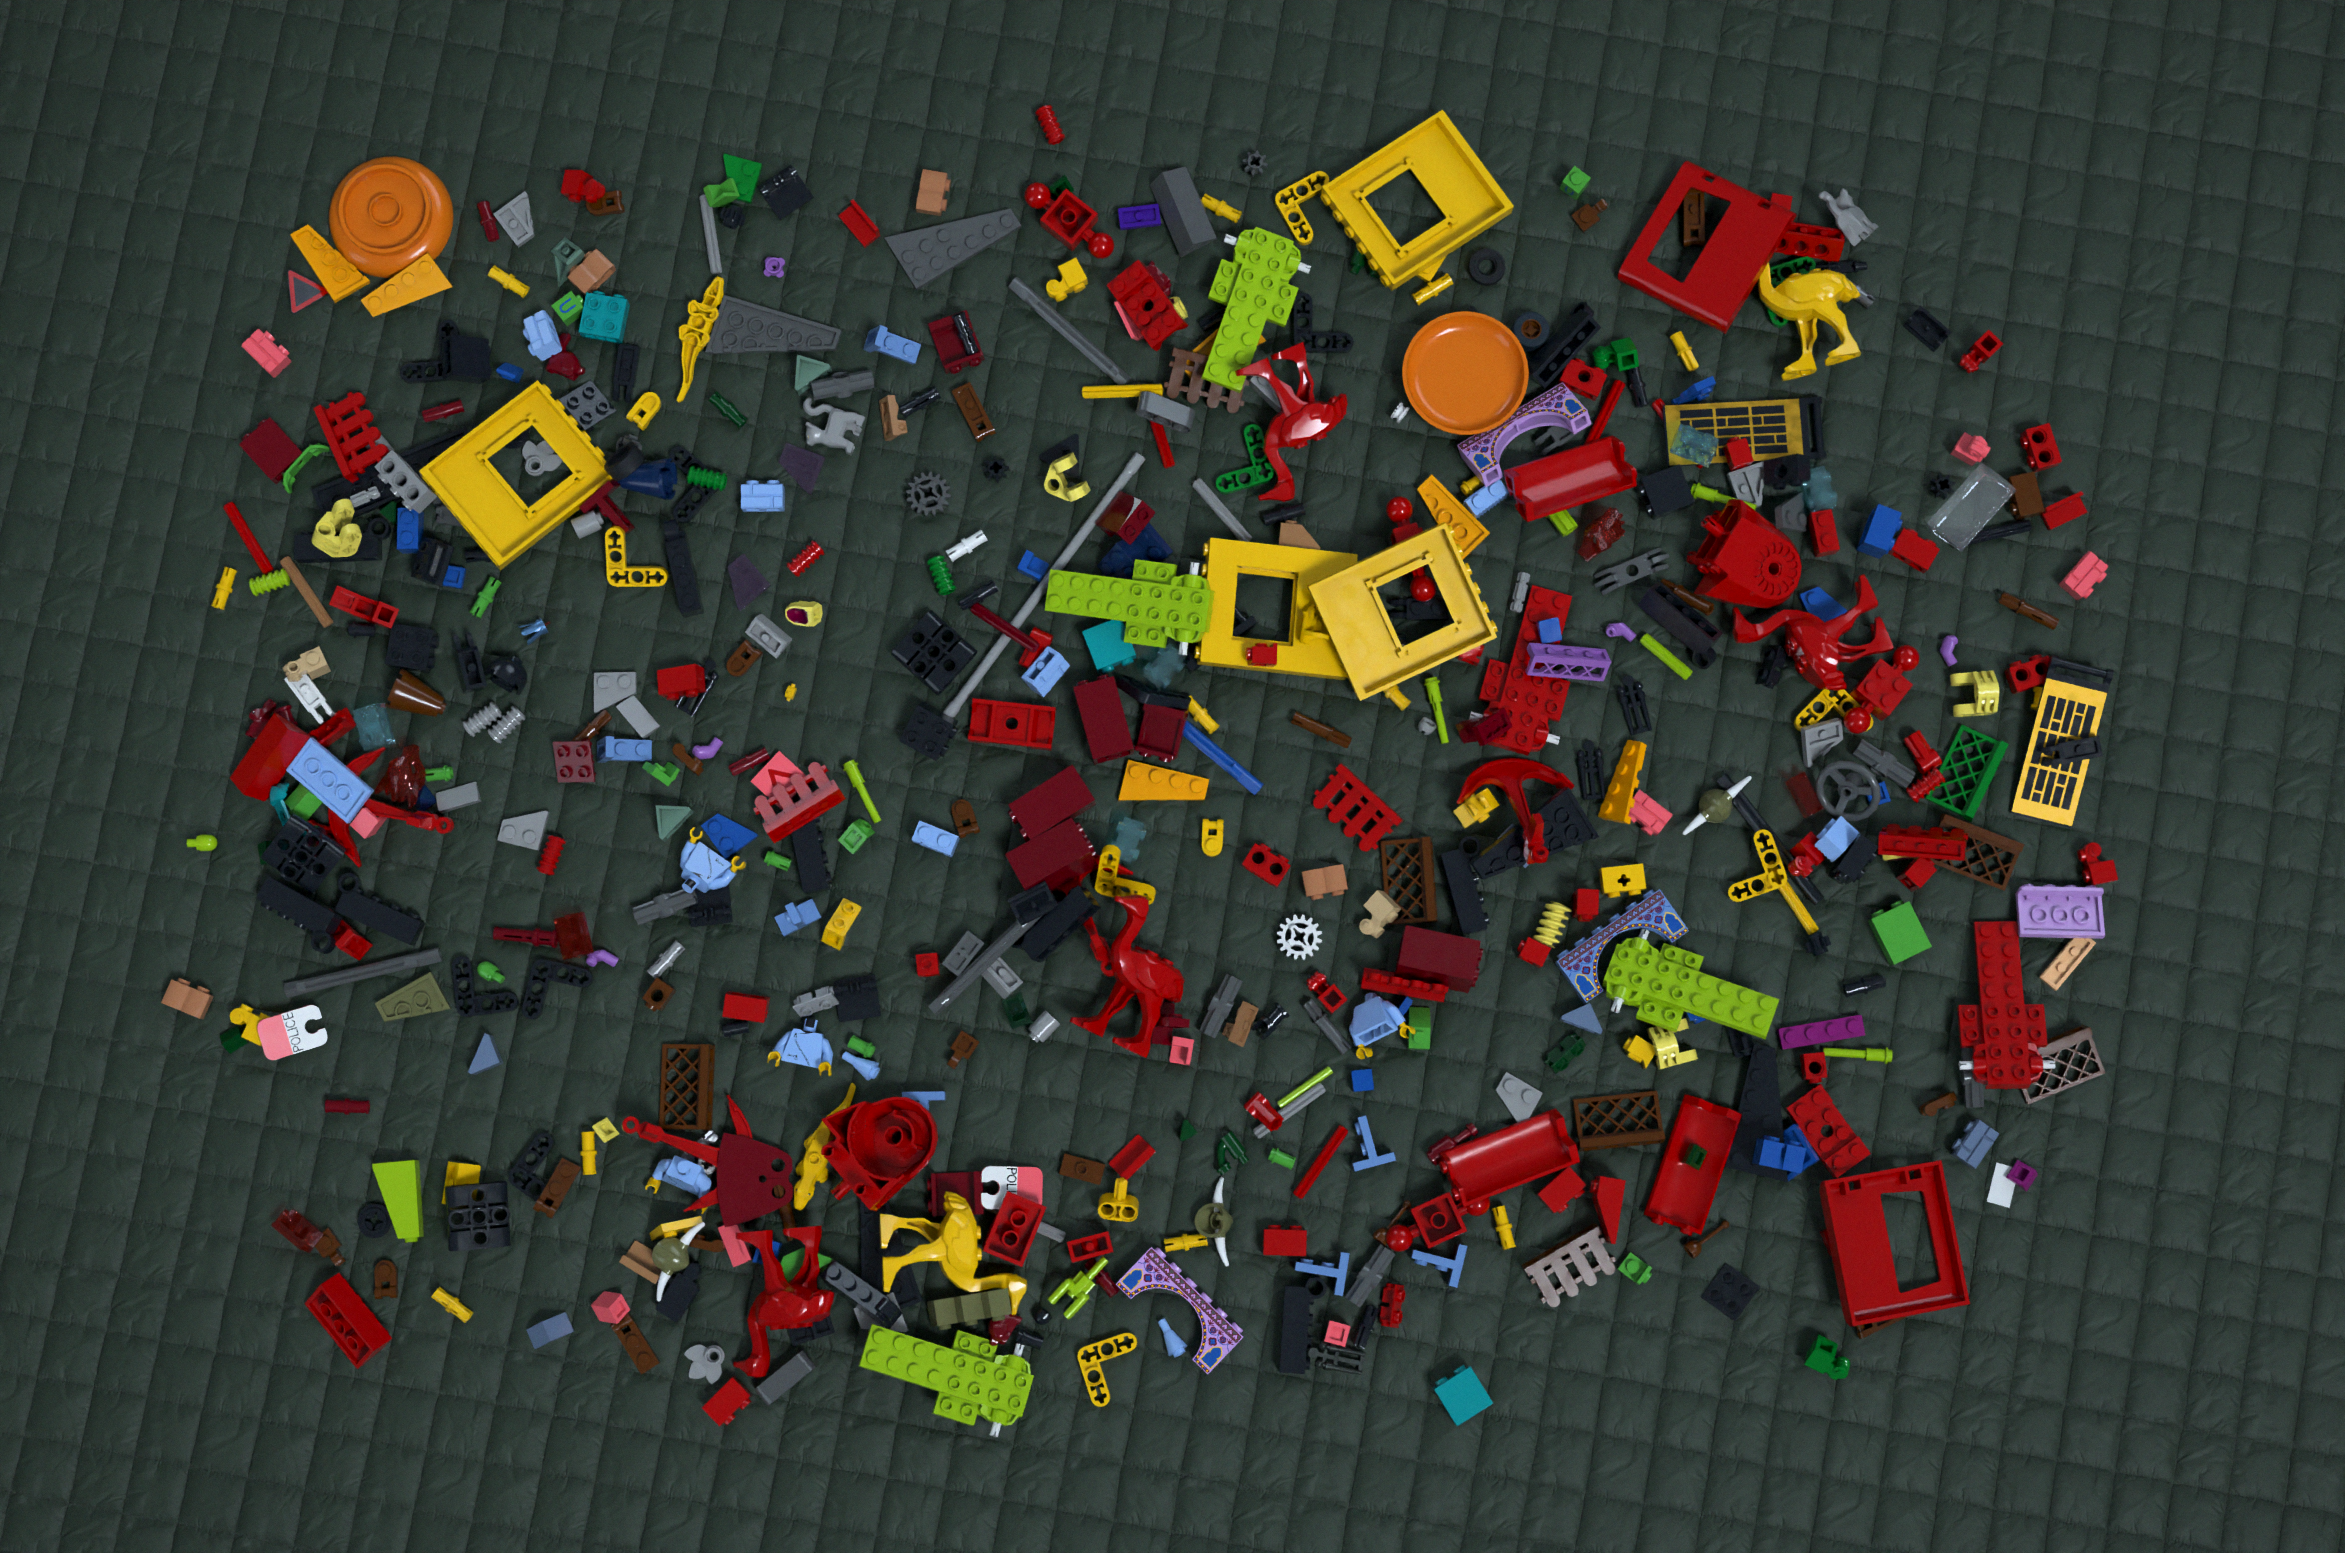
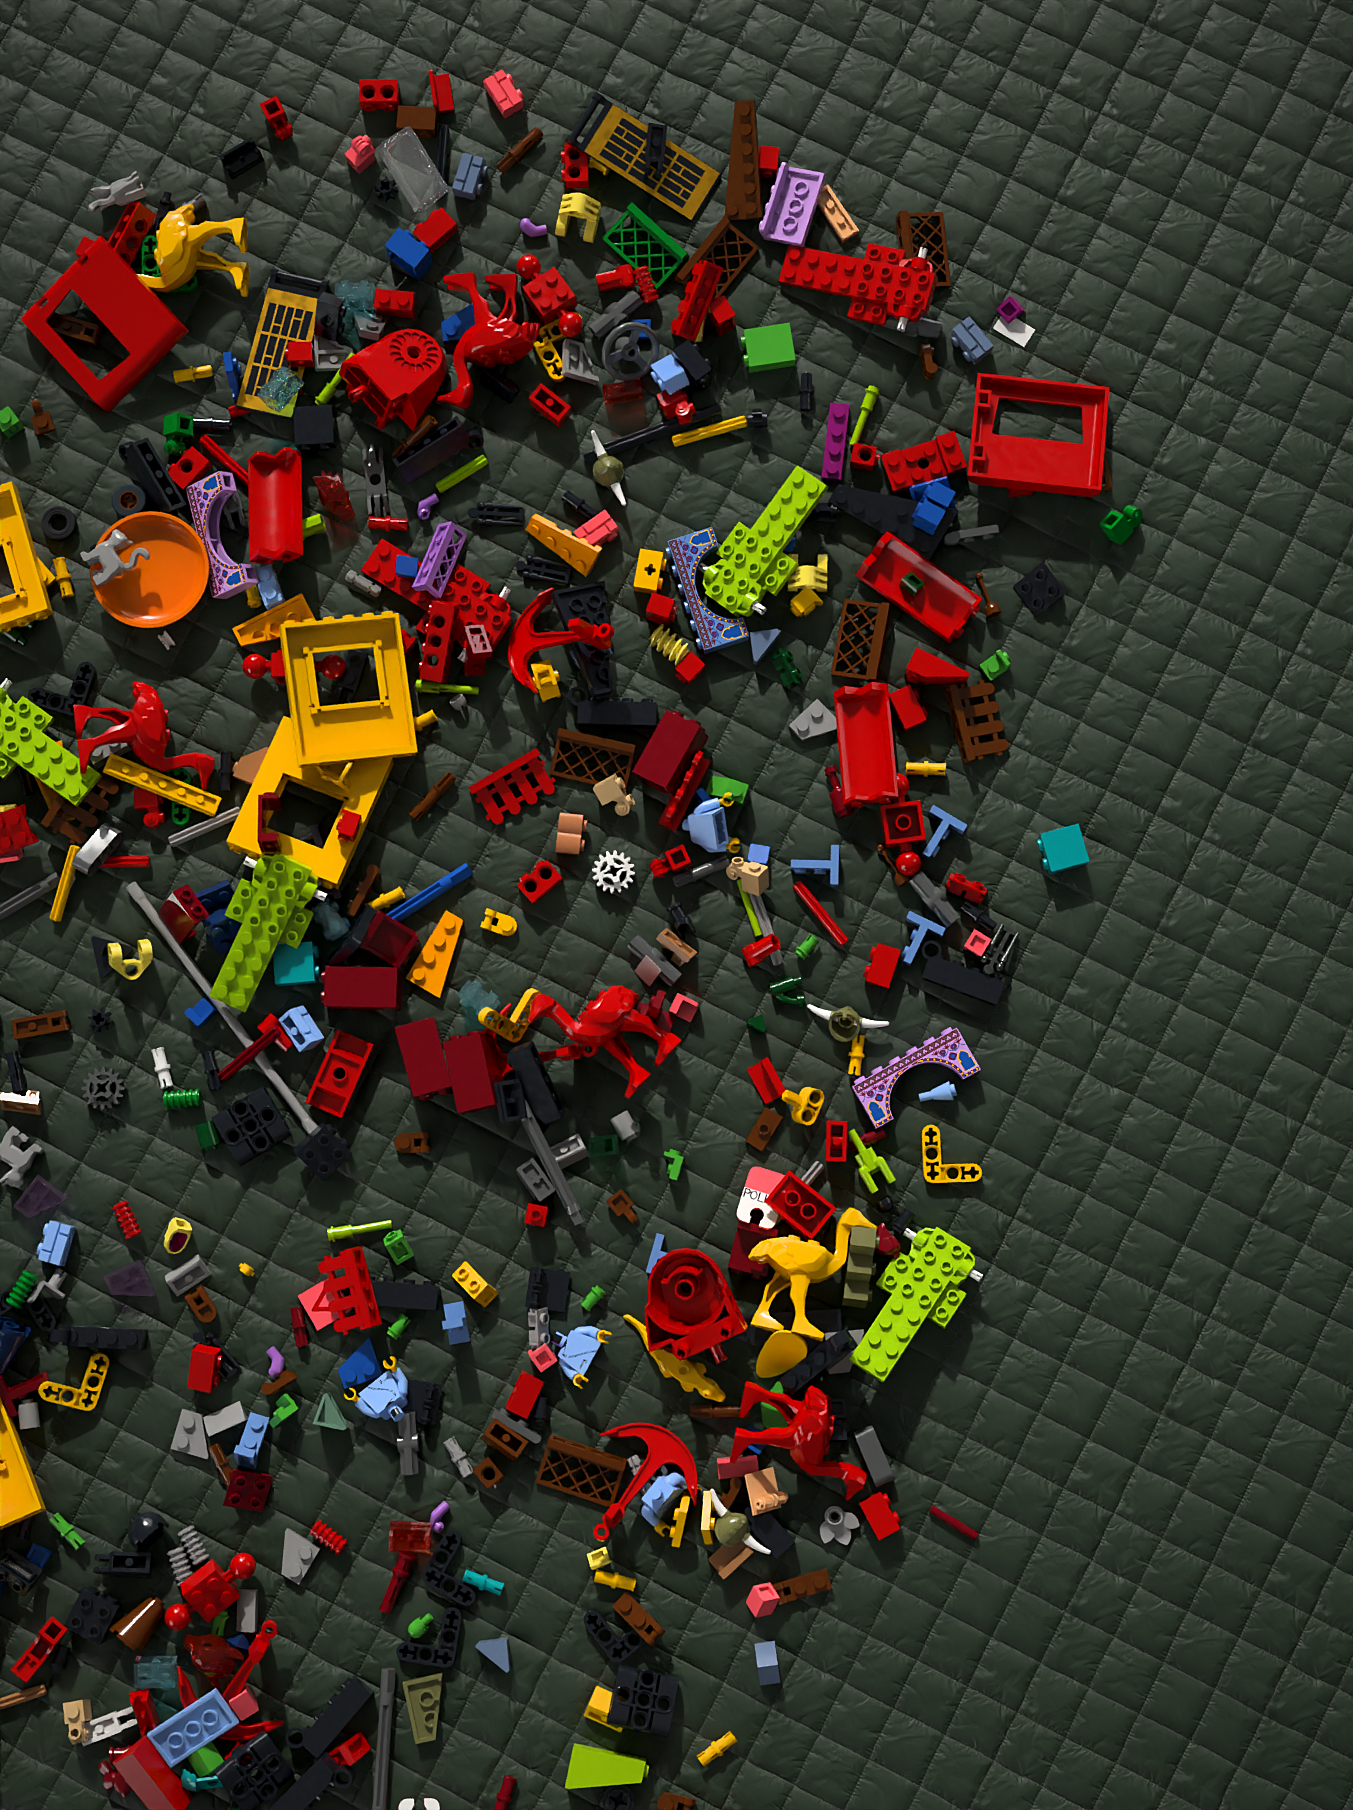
camera: 65 degrees left, 0 degrees up
flat silver piece [518,618,551,645] -> none
dark red piece [717,1133,793,1228] -> none
light blue cone [842,1051,880,1081] -> none
light blue brick [912,820,960,858] -> none
yellow beam [1728,829,1788,902] -> none
none -> light grey bracket [26,1268,68,1304]
none -> light grey animal [80,530,150,587]
none -> yellow tile [103,753,222,817]
none -> red brick [133,788,165,829]
none -> red brick [164,1553,256,1631]
none -> dark green brick [195,1121,221,1152]
none -> dark red panel [257,792,282,853]
none -> reddish brown plate [347,864,380,919]
none -> red pin [368,516,409,532]
none -> red brick [418,600,460,683]
none -> sand blue brick [452,153,488,200]
none -> teal pin [462,1569,505,1596]
none -> reddish brown brick [480,1418,528,1462]
none -> dark grey hinge [491,1408,542,1443]
none -> coral panel [528,1343,558,1372]
none -> red brick [529,383,572,428]
none -> black axle [561,490,598,520]
none -> sticker [635,955,661,987]
none -> bright green bracket [664,1149,684,1181]
none -> yellow wing [669,1491,691,1548]
none -> reddish brown wing [724,99,763,222]
none -> tan brick [726,857,769,896]
none -> light nougat hinge [745,1467,788,1516]
none -> yellow shield [756,1330,808,1378]
none -> dark red piece [929,1505,978,1540]
none -> dark grey hinge [943,525,999,546]

